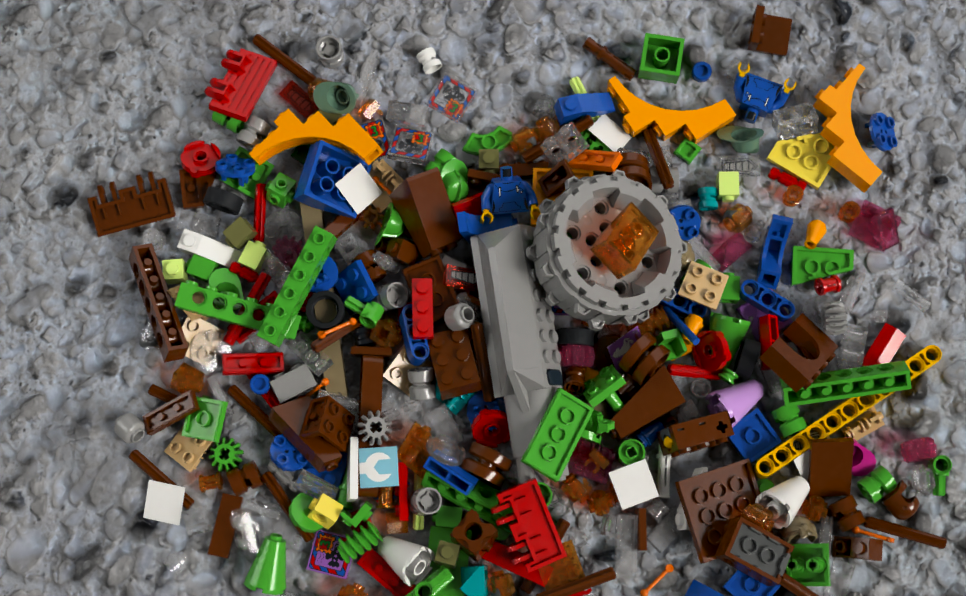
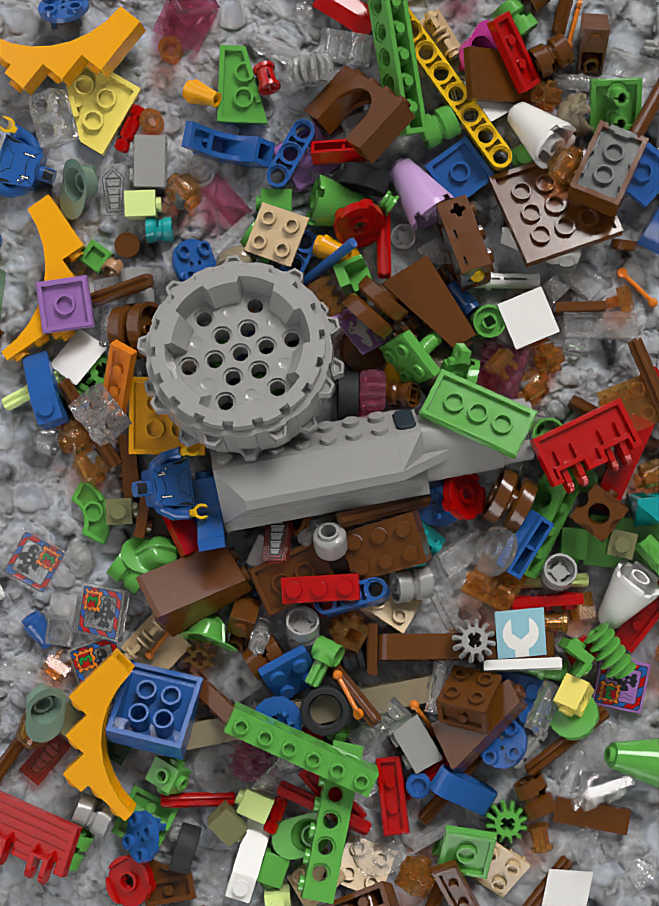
camera: 90 degrees left, 10 degrees up
white sticker [335,163,383,215] -> none
reddish brown slope [538,159,575,198] -> none
clear orange slope [590,202,659,279] -> none
none -> blue cone [21,610,55,650]
none -> medium lavender tile [35,275,95,334]
none -> medium nougat hinge [101,257,124,280]
none -> reddish brown tile [114,232,141,259]
none -> light grey brick [129,135,168,191]
none -> blue beam [428,764,498,816]
none -> red plate [486,11,541,94]
none -> clear orange tile [606,285,635,313]
none -> reddish brown tile [610,238,637,252]

